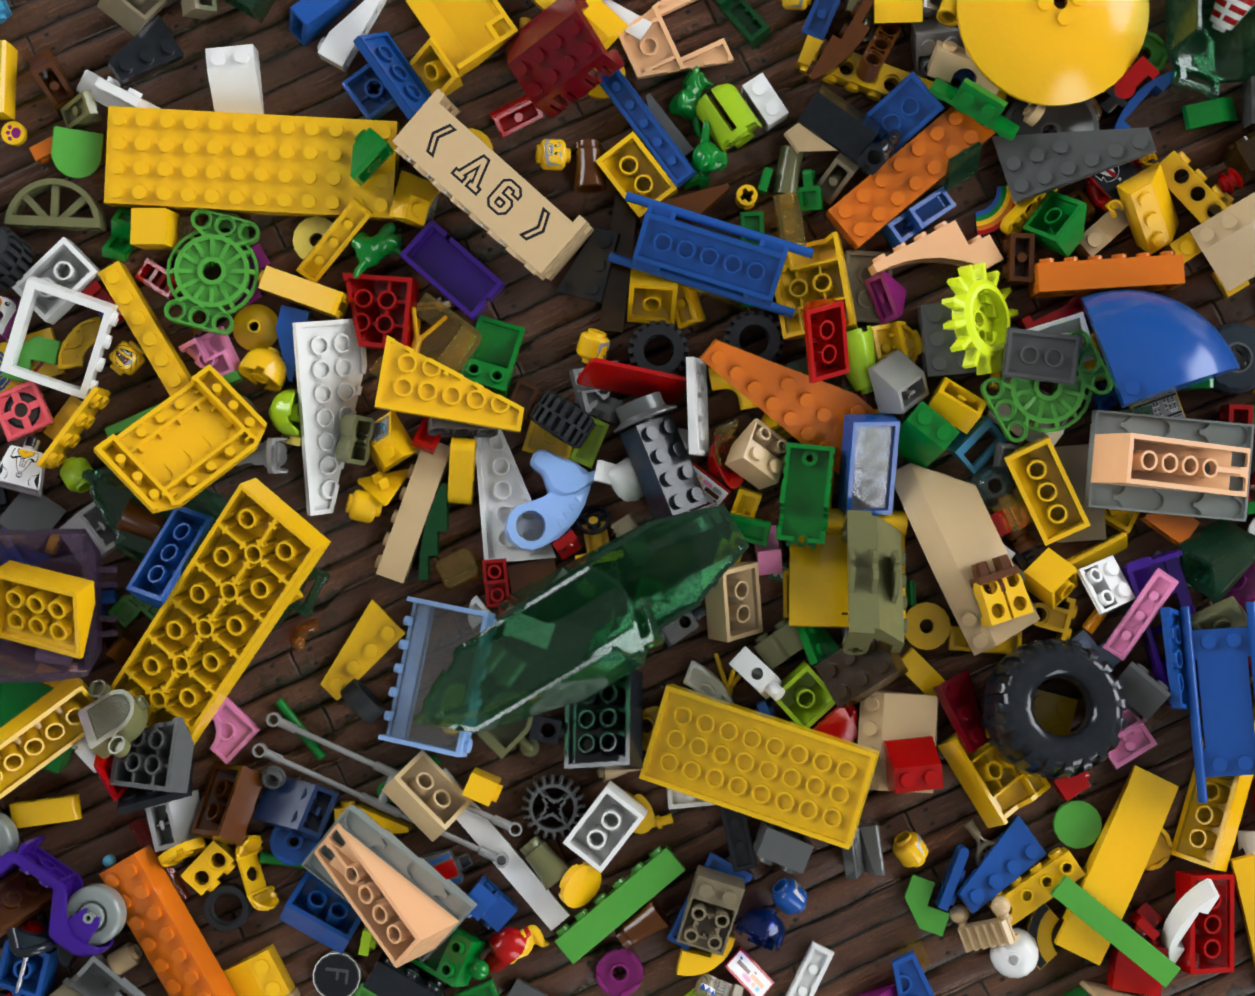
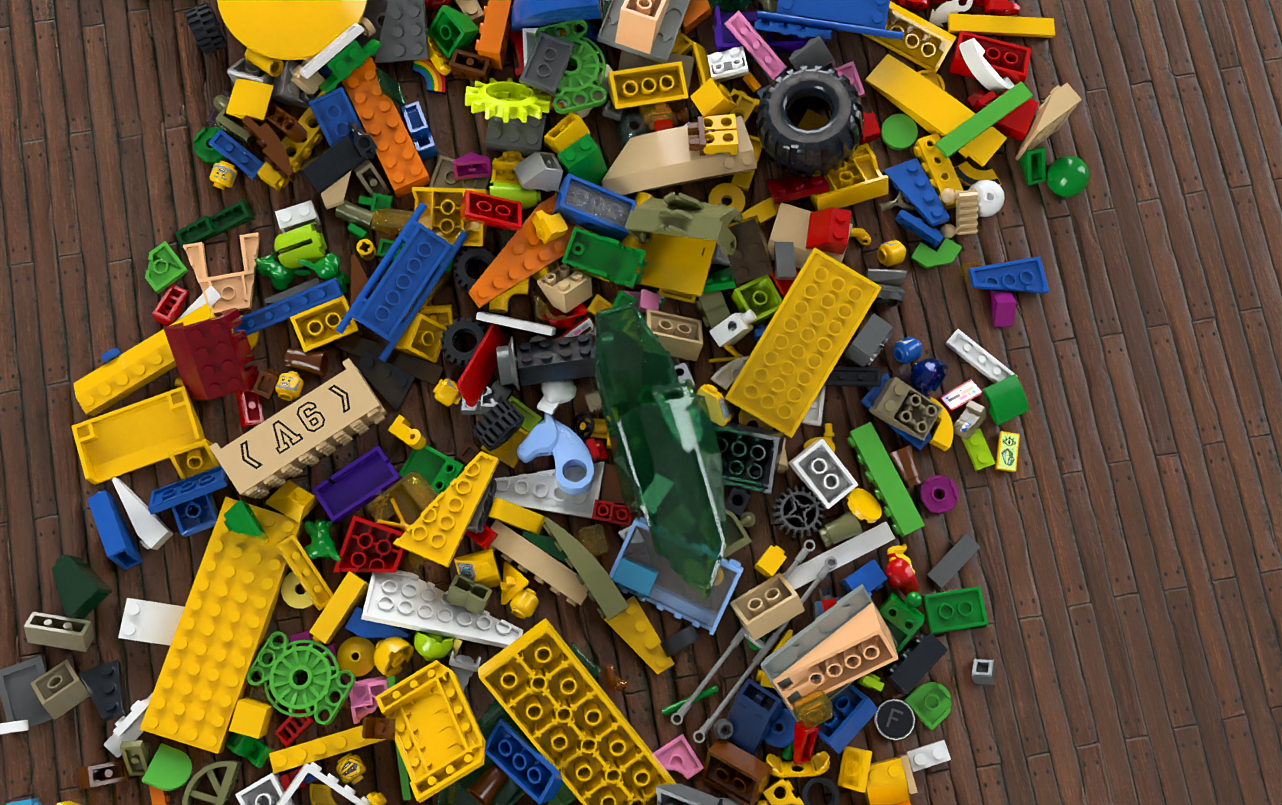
camera: 80 degrees left, 10 degrees down
light nougat arch [868,220,1003,276] -> none
dark azure tile [947,414,1007,475] -> none
none -> reddish brown bracket [252,368,280,399]
none -> white tile [299,23,364,79]
none -> reddish brown bracket [362,717,396,740]
none -> yellow leg [388,415,426,450]
none -> yellow brick [531,210,568,244]
none -> olive slope [543,517,629,620]
none -> dark azure brick [612,556,659,597]
none -> yellow slope [689,384,734,427]
none -> dark grey slope [774,242,796,280]
none -> clear yellow piece [793,690,833,728]
none -> red slope [793,719,819,765]
none -> yellow tile [837,746,872,793]
none -> yellow arm [850,228,871,246]

